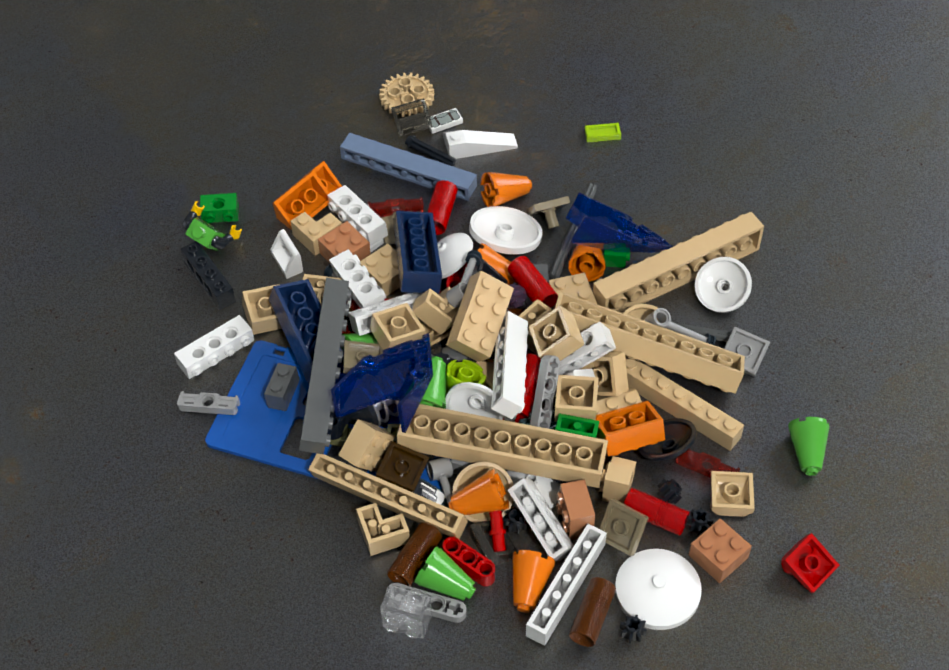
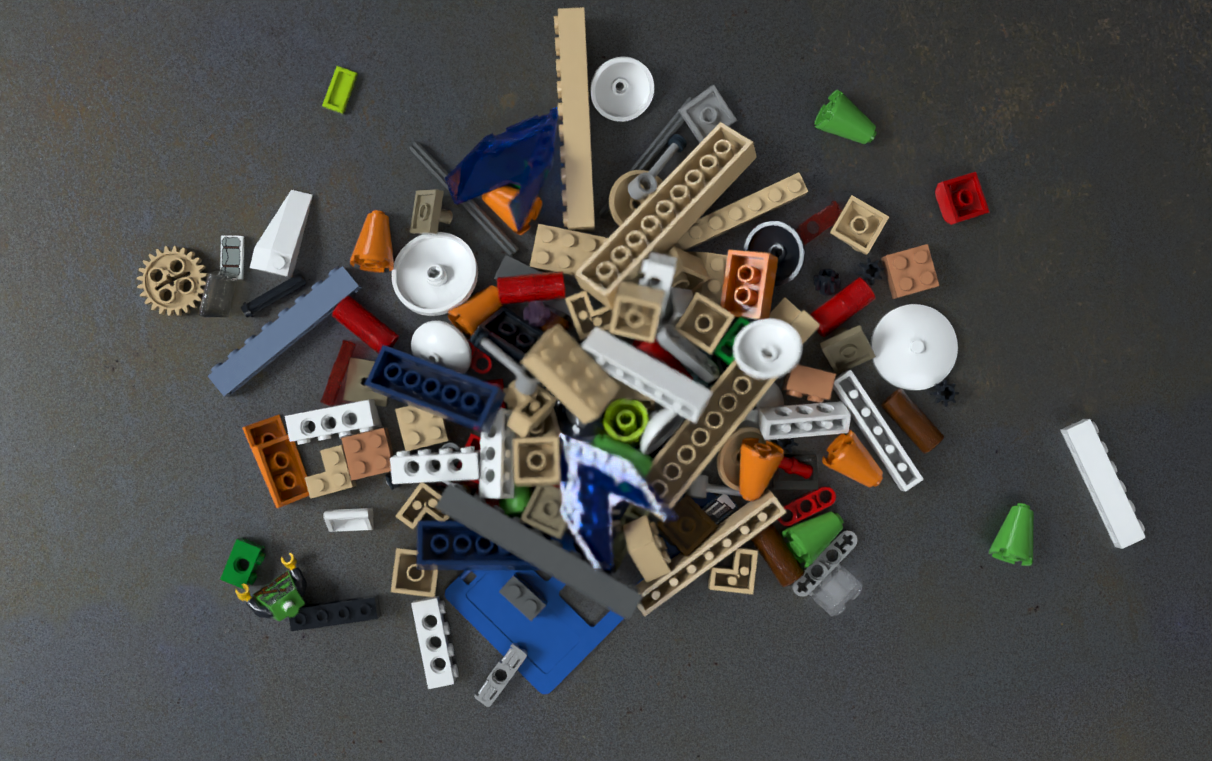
camera: 70 degrees left, 35 degrees up
none -> white dish [734,319,802,379]

